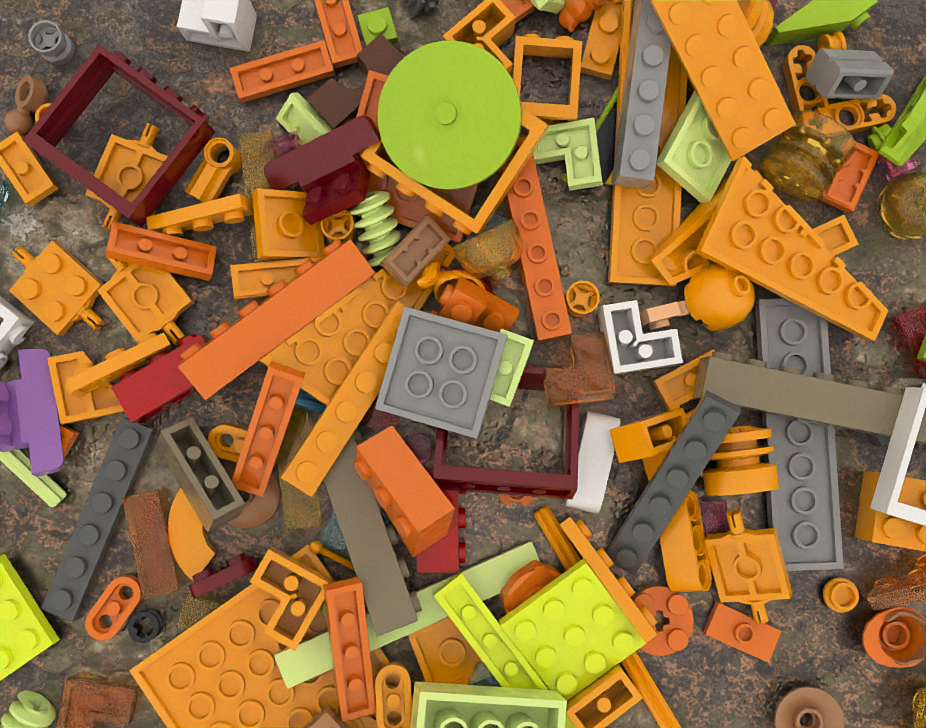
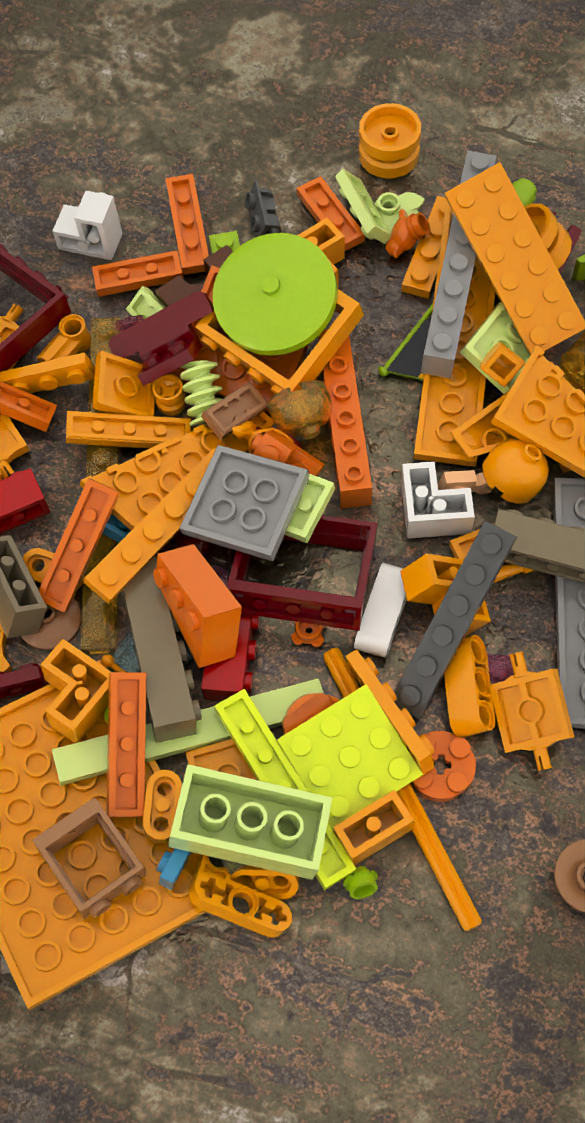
camera: 15 degrees right, 20 degrees down
orange brick [178,238,375,400] -> none
light orange window [512,34,582,125] -> none
yellowish green plate [533,118,603,191] -> none
clear orange plate [542,332,619,406] -> none
light orange wheel [564,281,600,318] -> none
light orange wheel [703,425,780,496] -> none
orange plate [703,601,782,663] -> none
none -> light orange brick [480,342,525,388]

